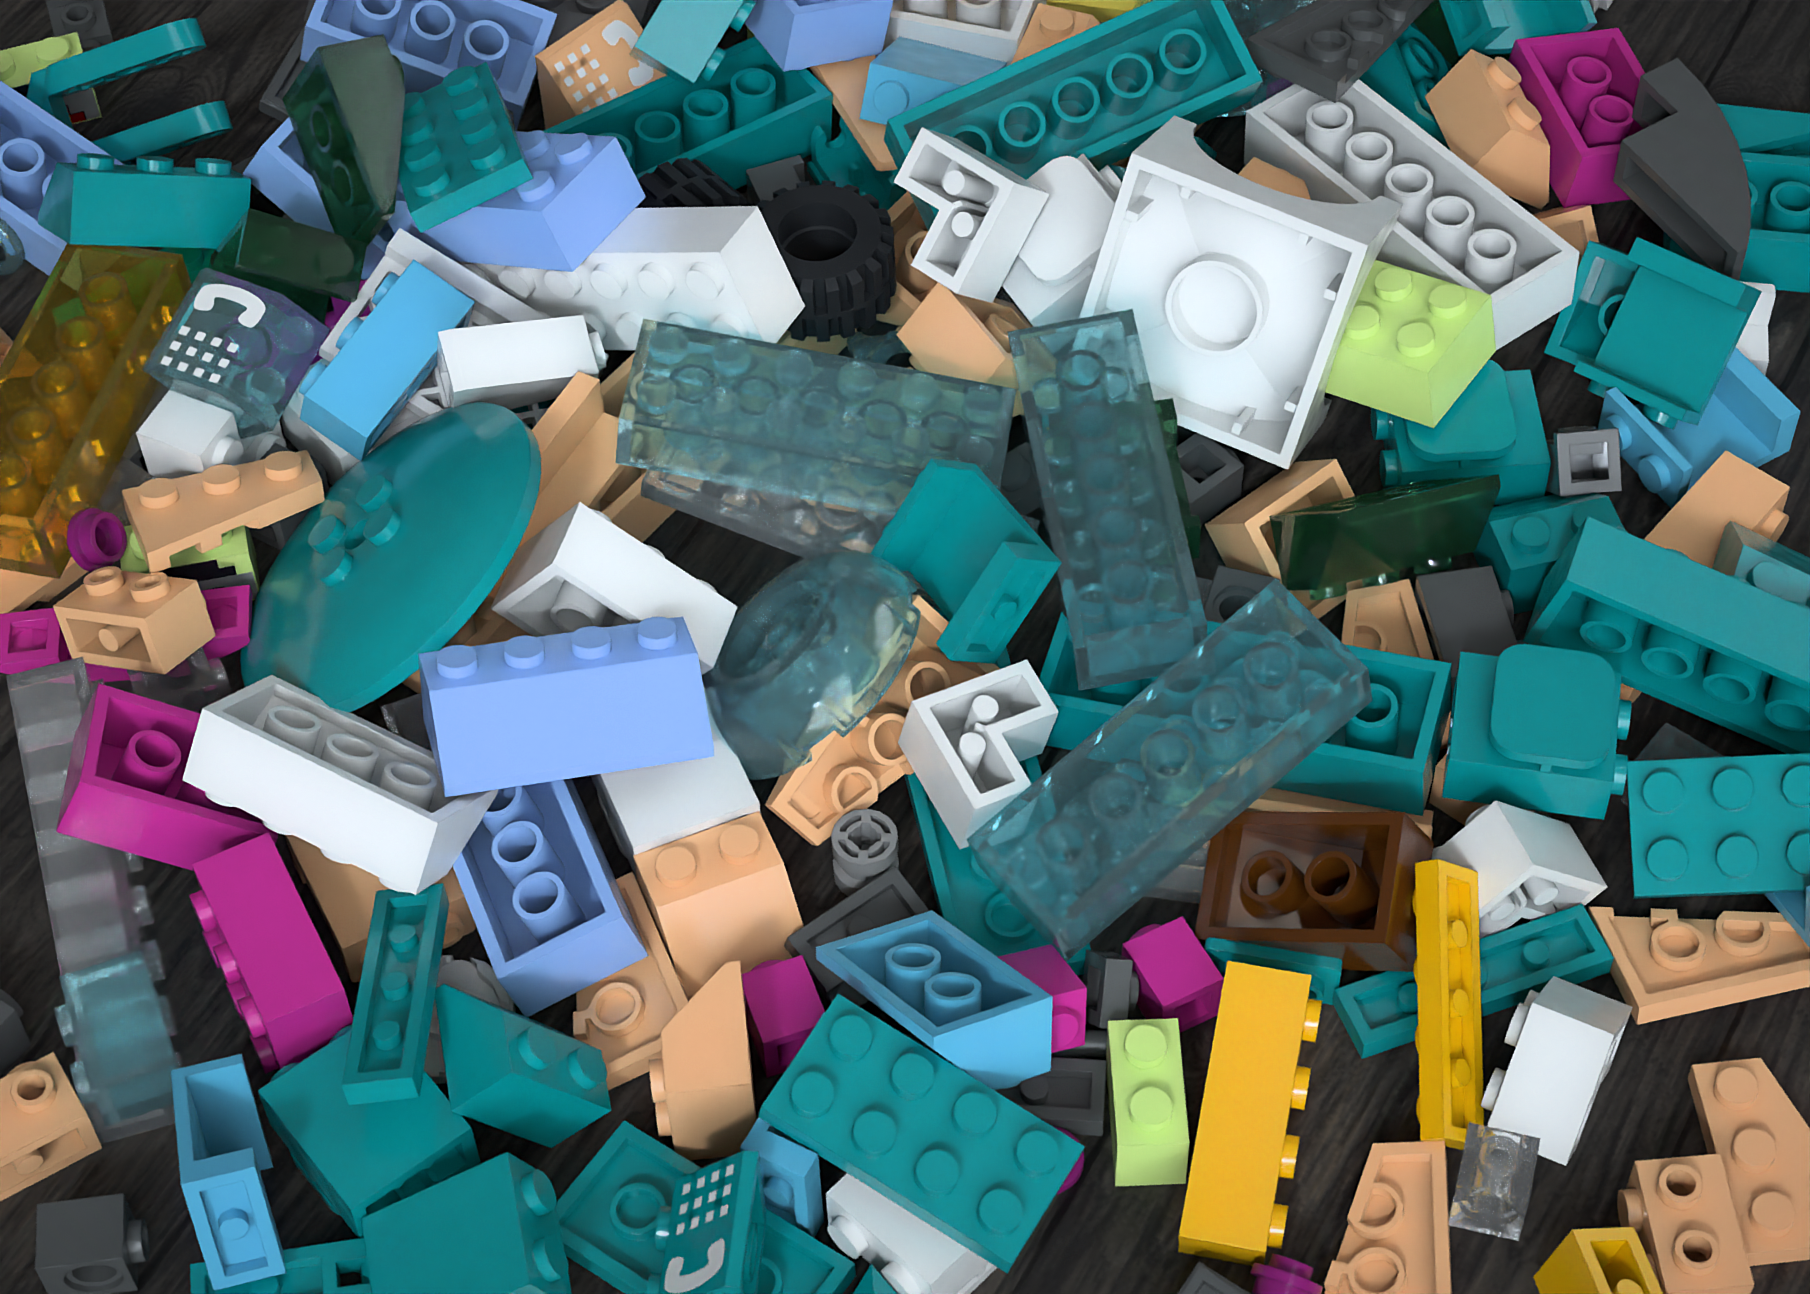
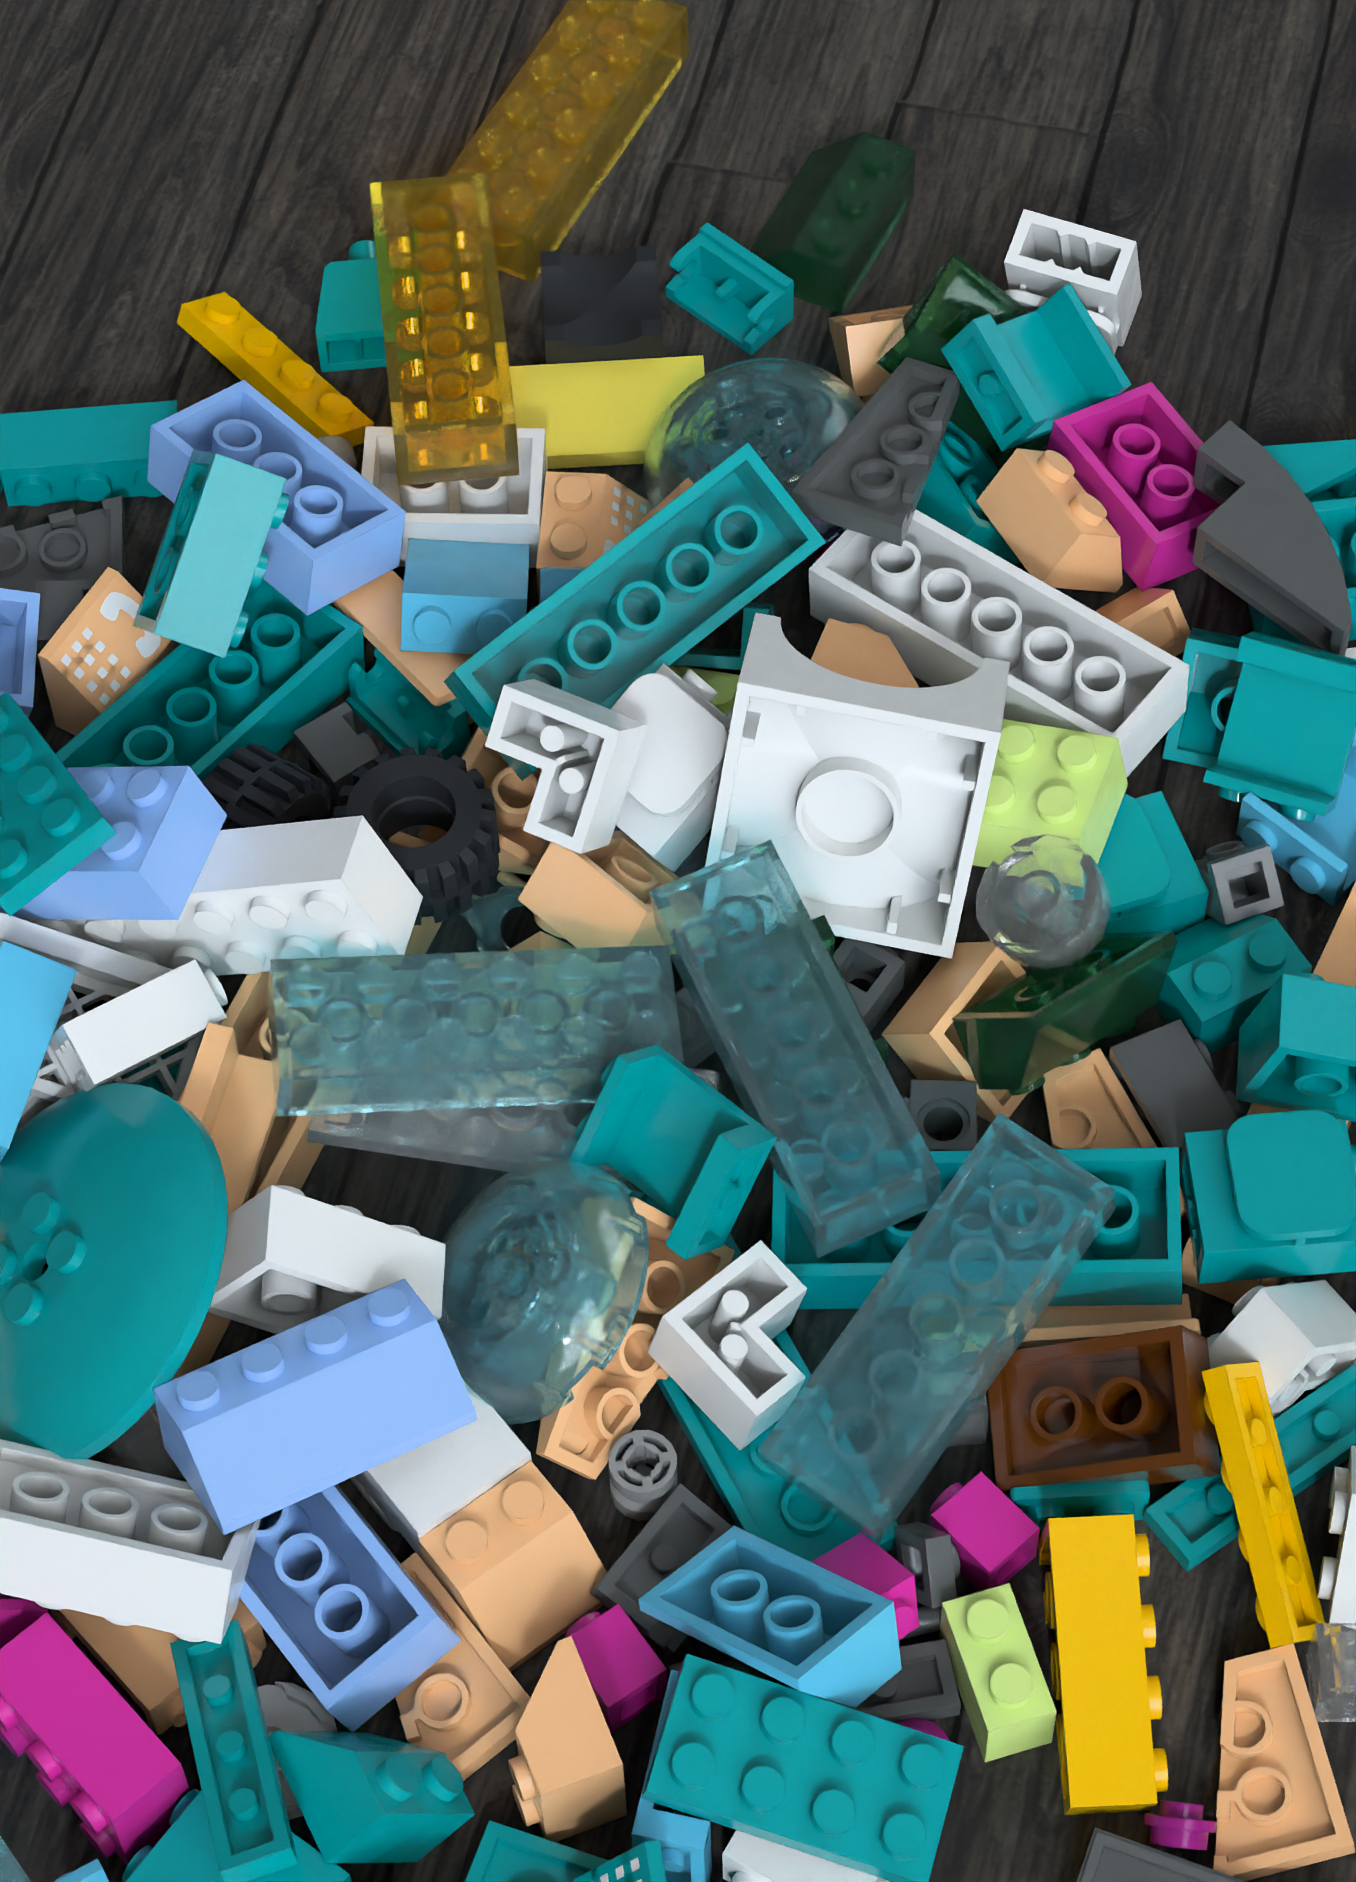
camera: 15 degrees left, 5 degrees up
none -> clear cylinder [976,834,1111,970]

